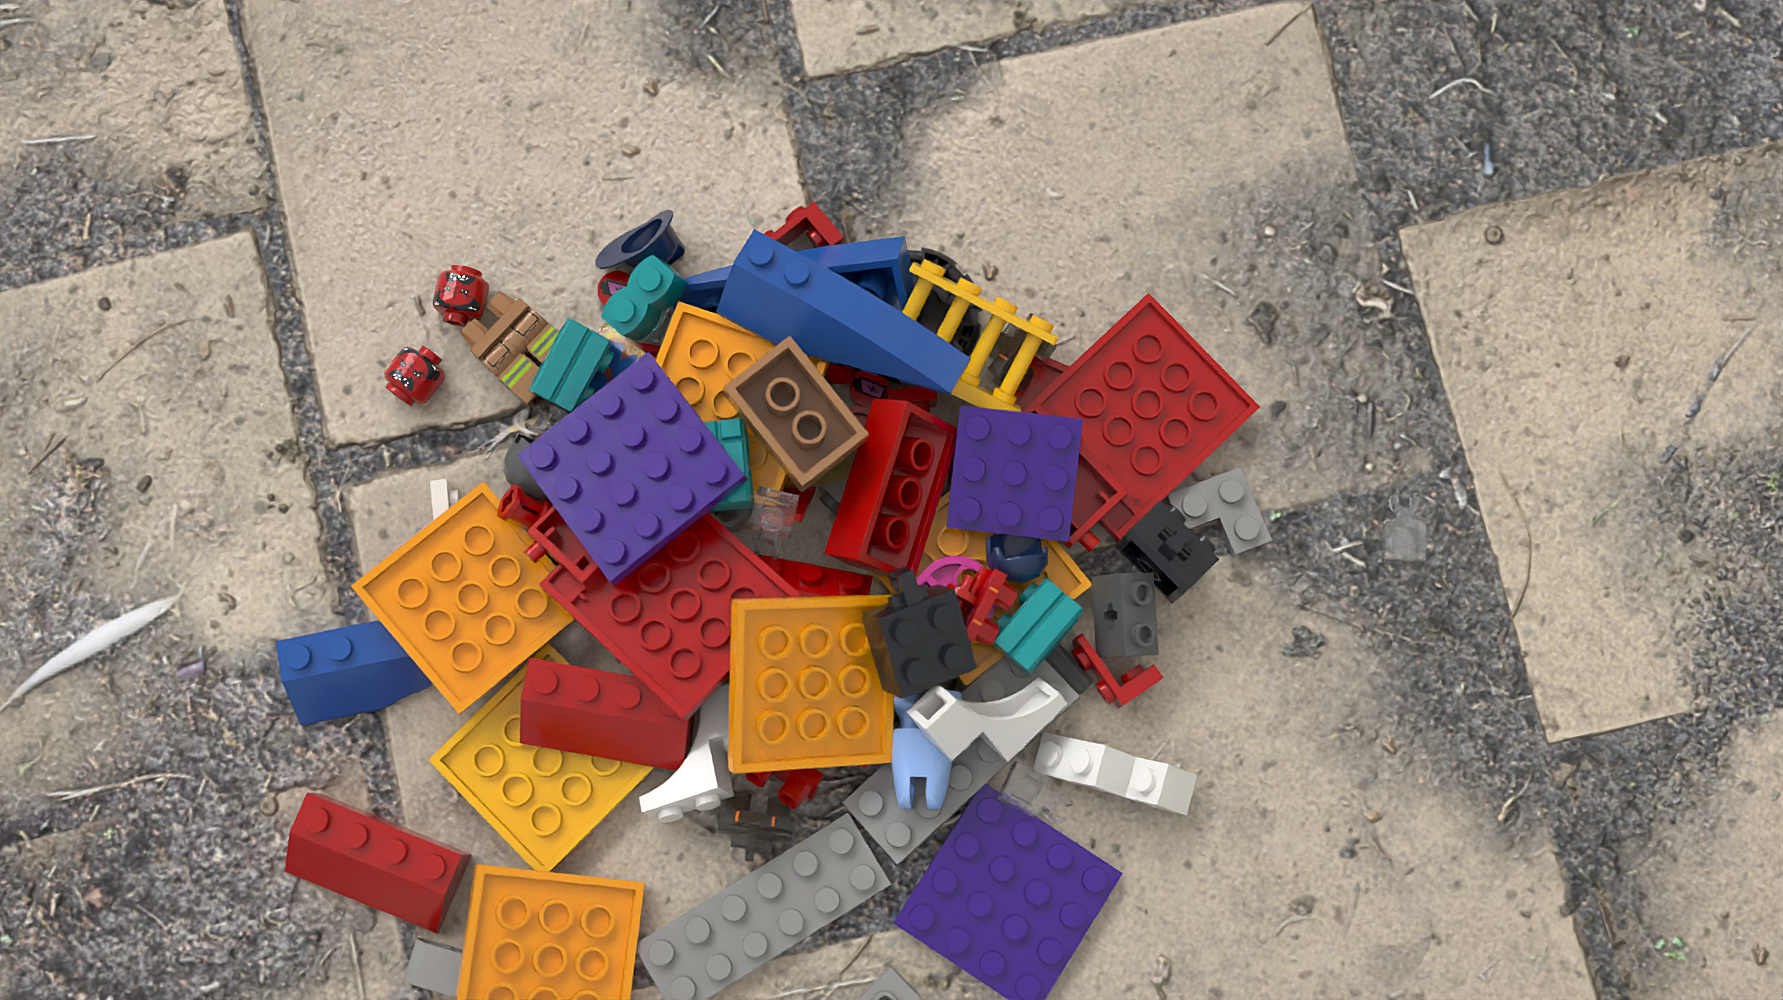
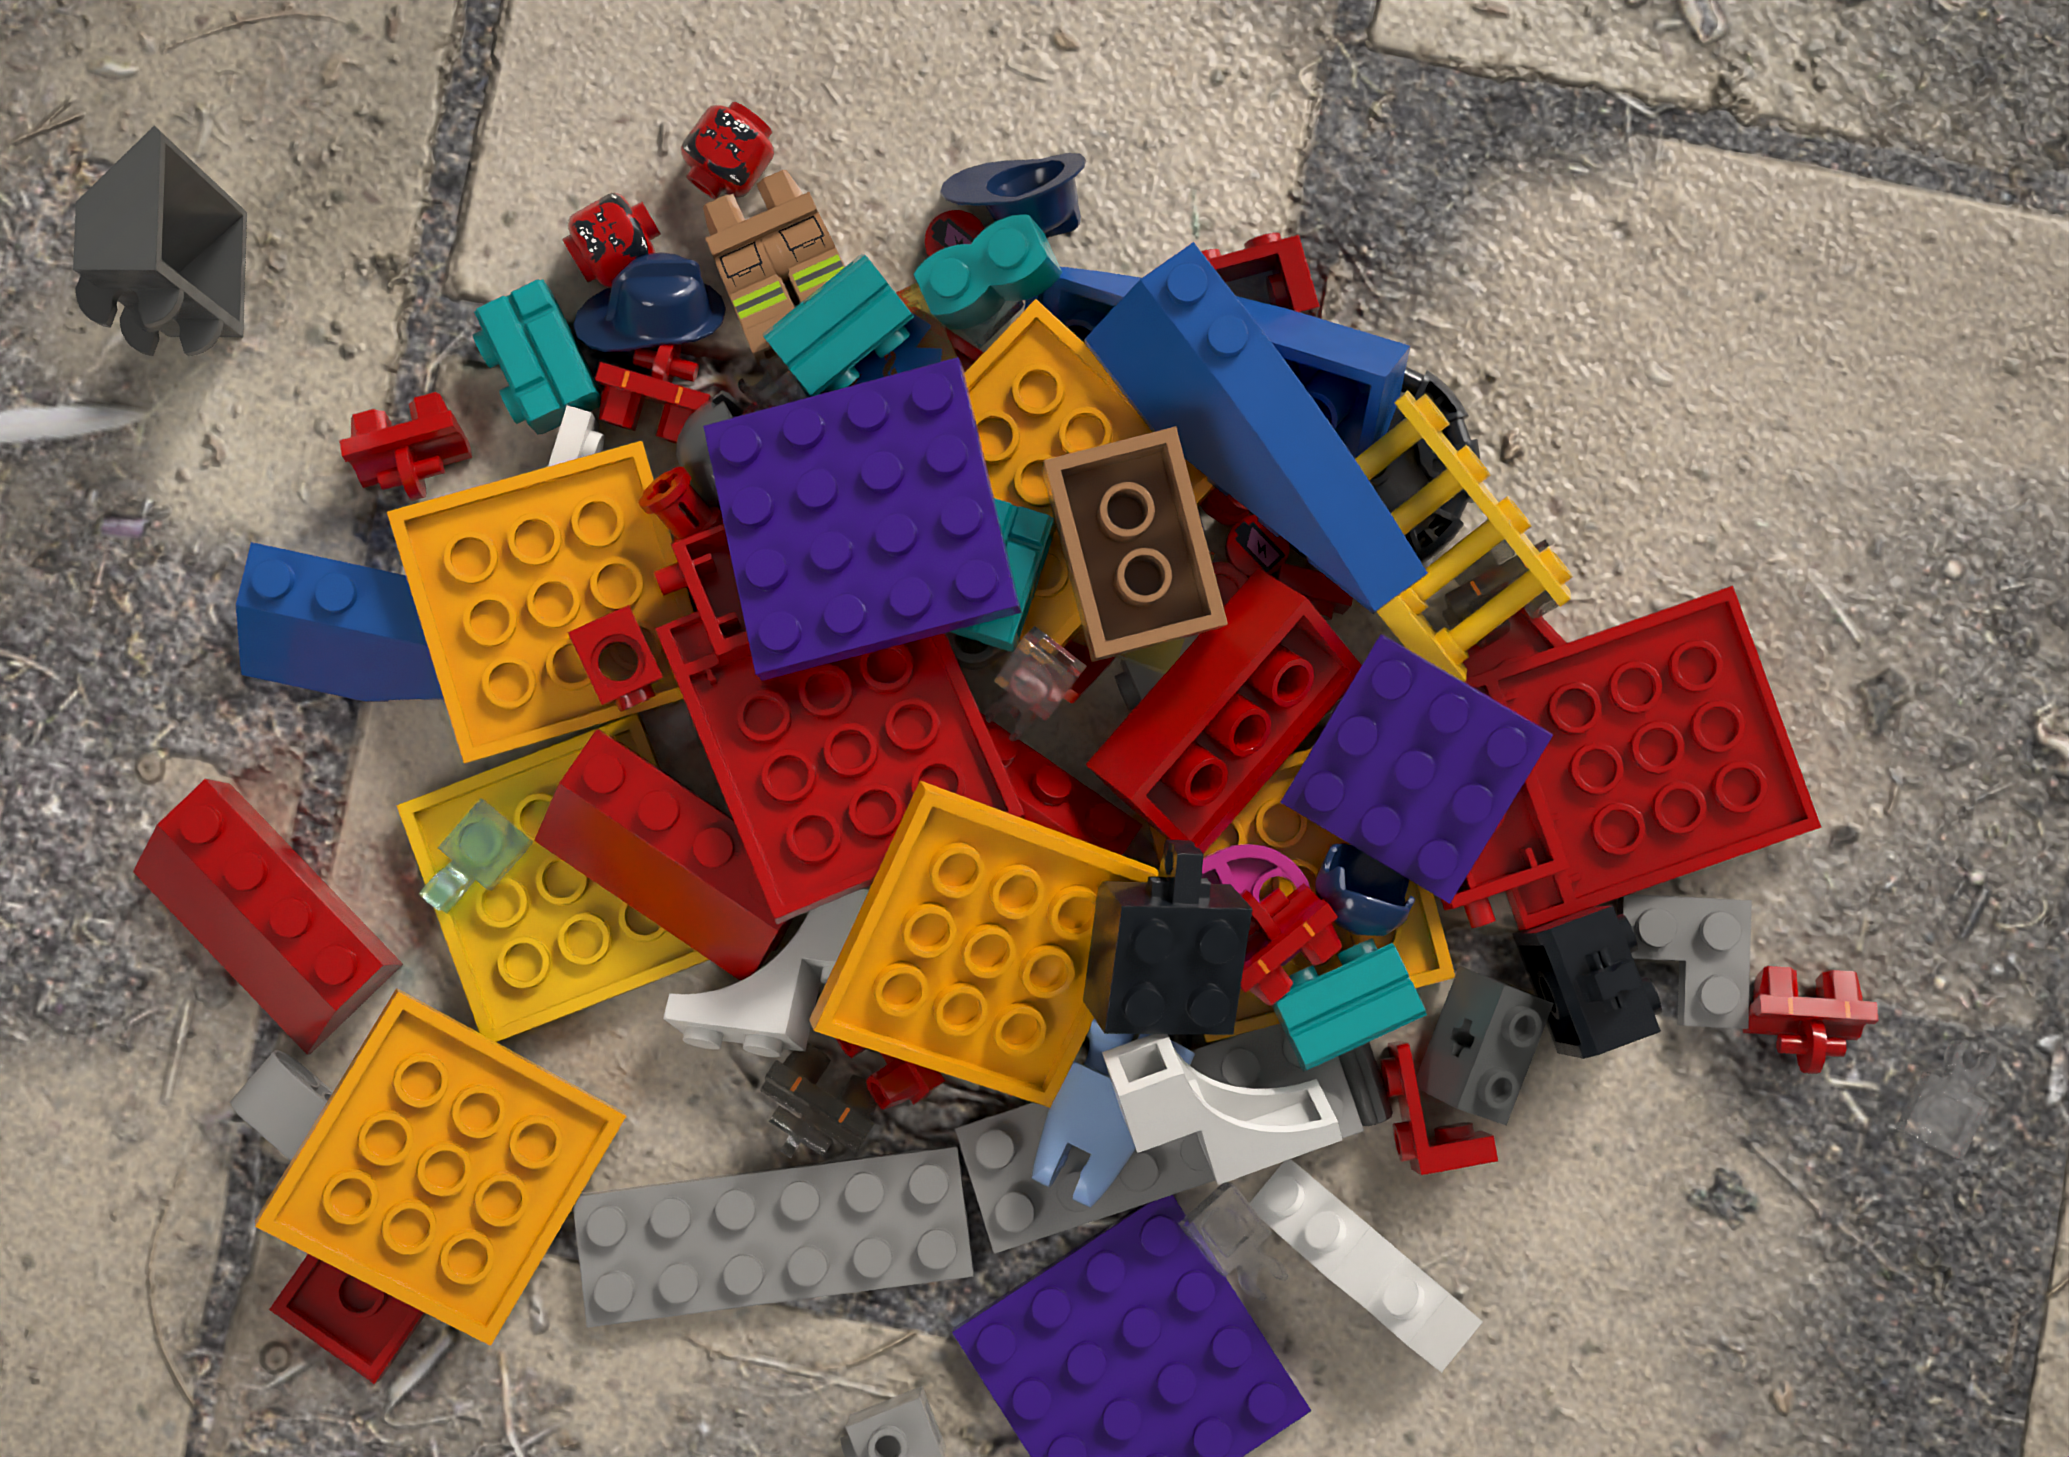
camera: 25 degrees right, 5 degrees up
none -> dark grey piece [73,125,247,356]
none -> red hips [339,392,472,501]
none -> clear light blue plate [419,798,534,913]
none -> teal brick [472,279,602,435]
none -> red brick [567,605,663,712]
none -> dark blue piece [574,252,726,352]
none -> red hips [595,344,712,444]
none -> red hips [1742,966,1879,1074]

